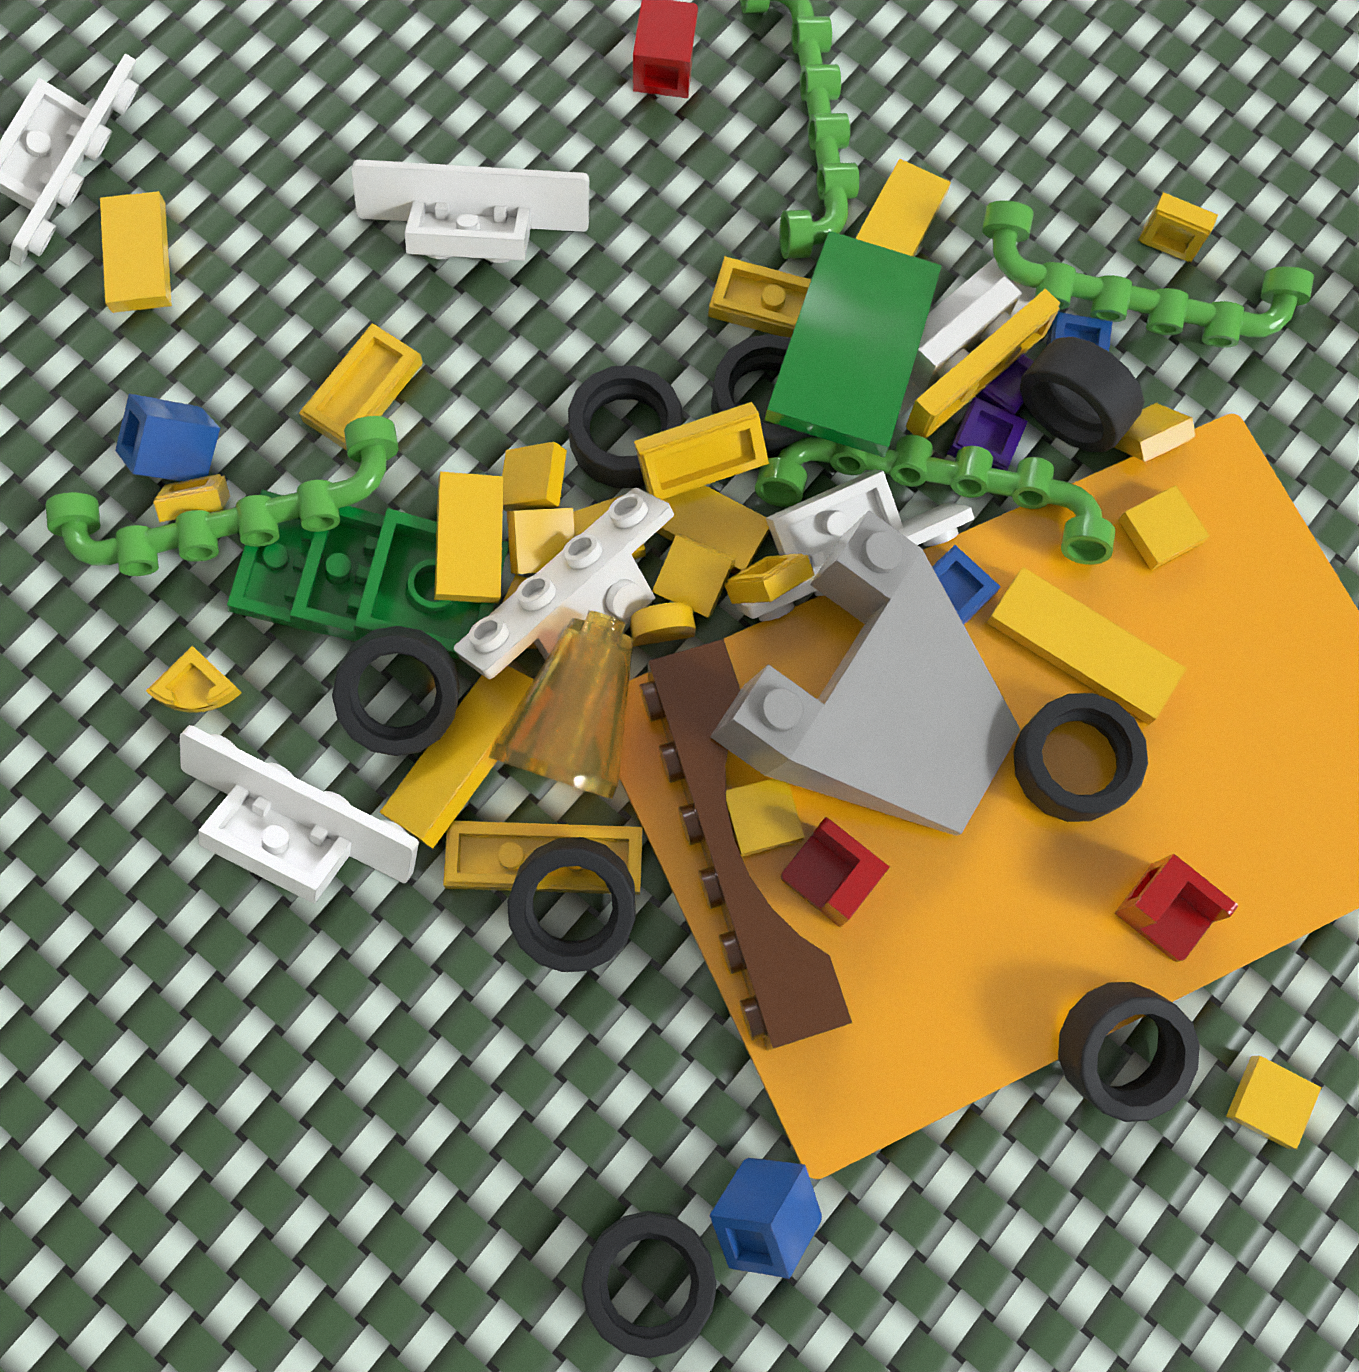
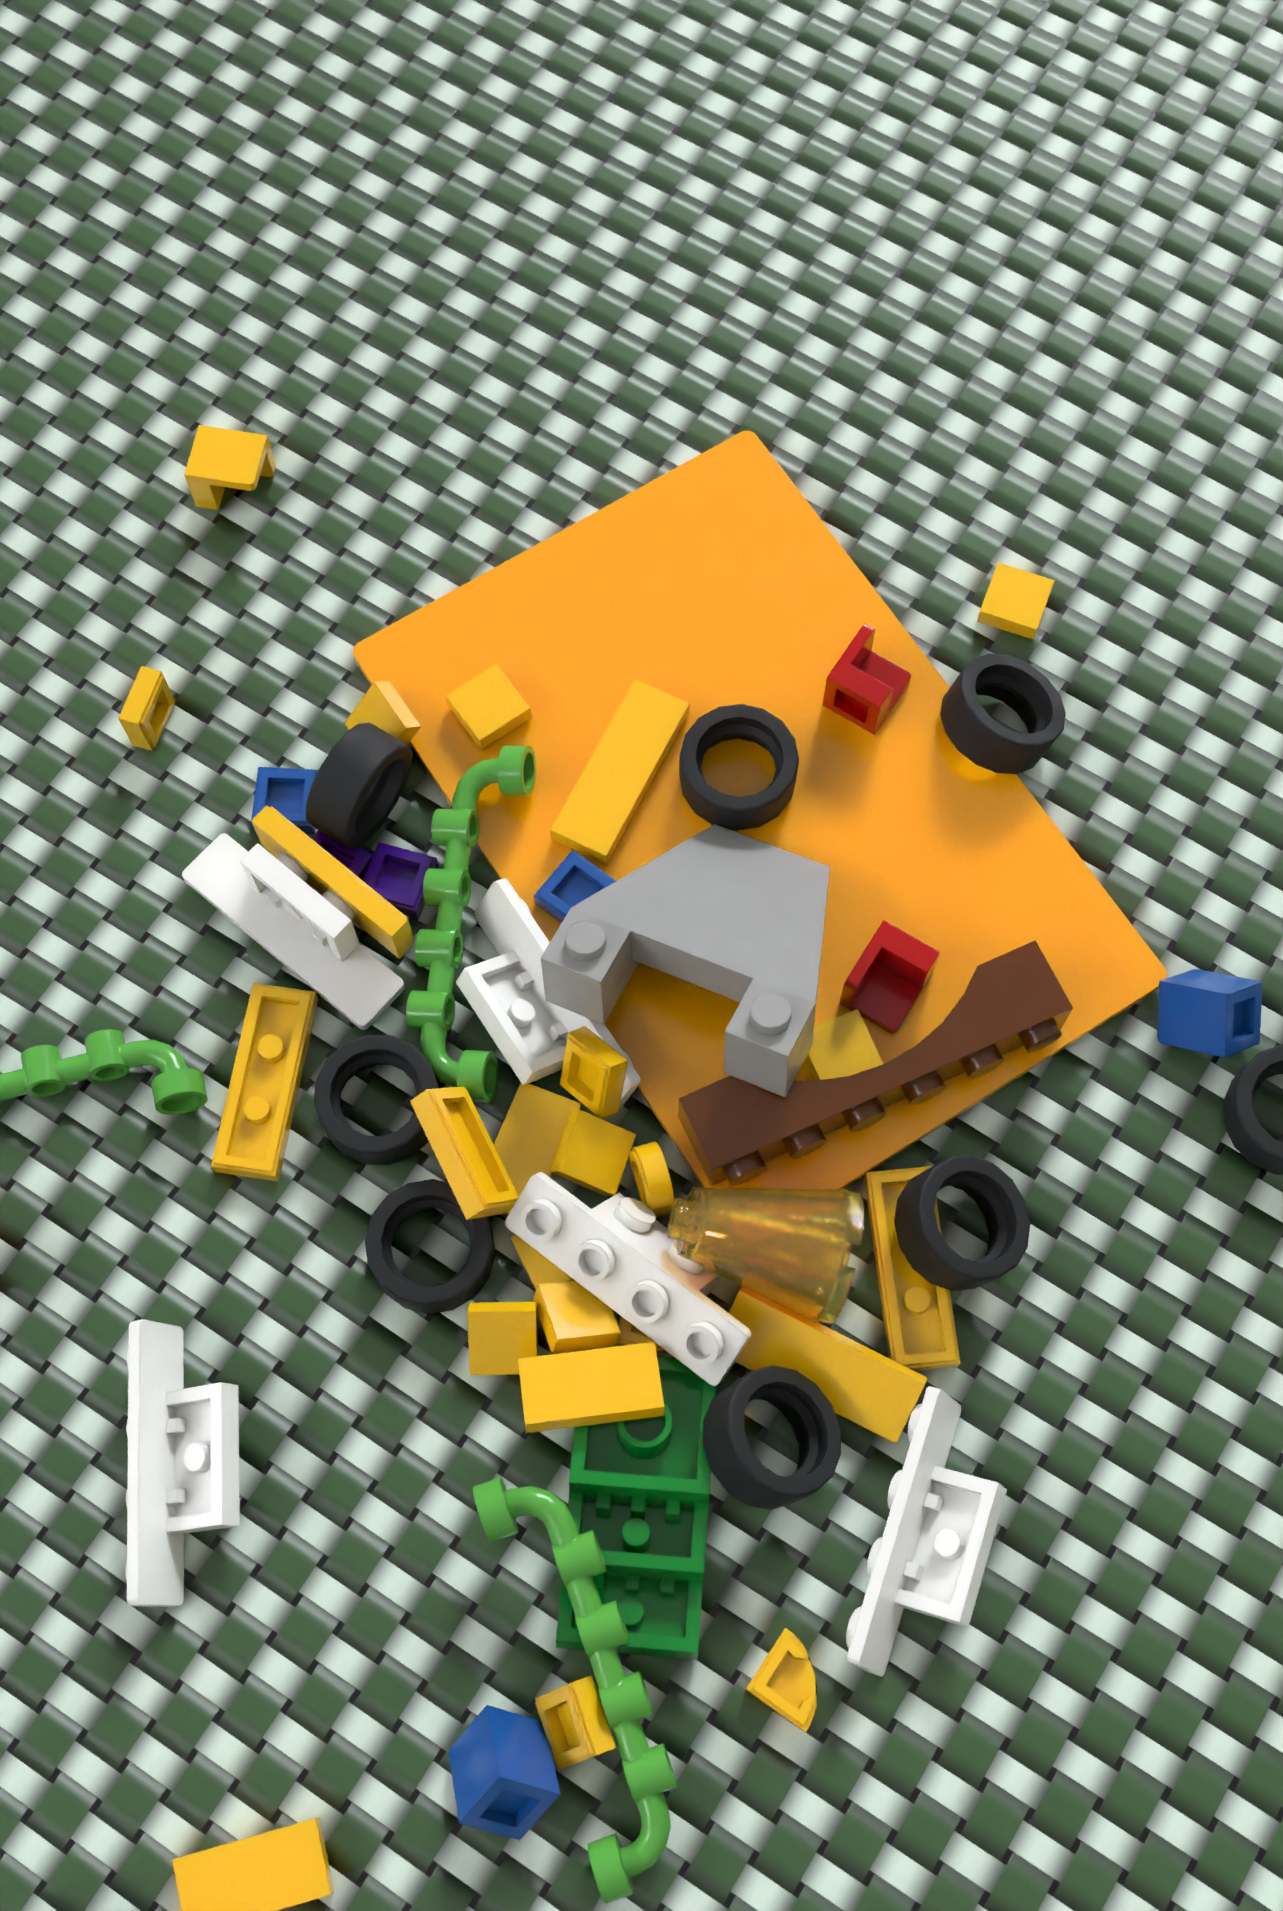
camera: 90 degrees left, 5 degrees down
yellow tile [299,323,423,451] -> none
green slope [765,231,942,458] -> none
yellow tile [855,158,951,256] -> none
bright green bar [982,200,1314,348] -> none

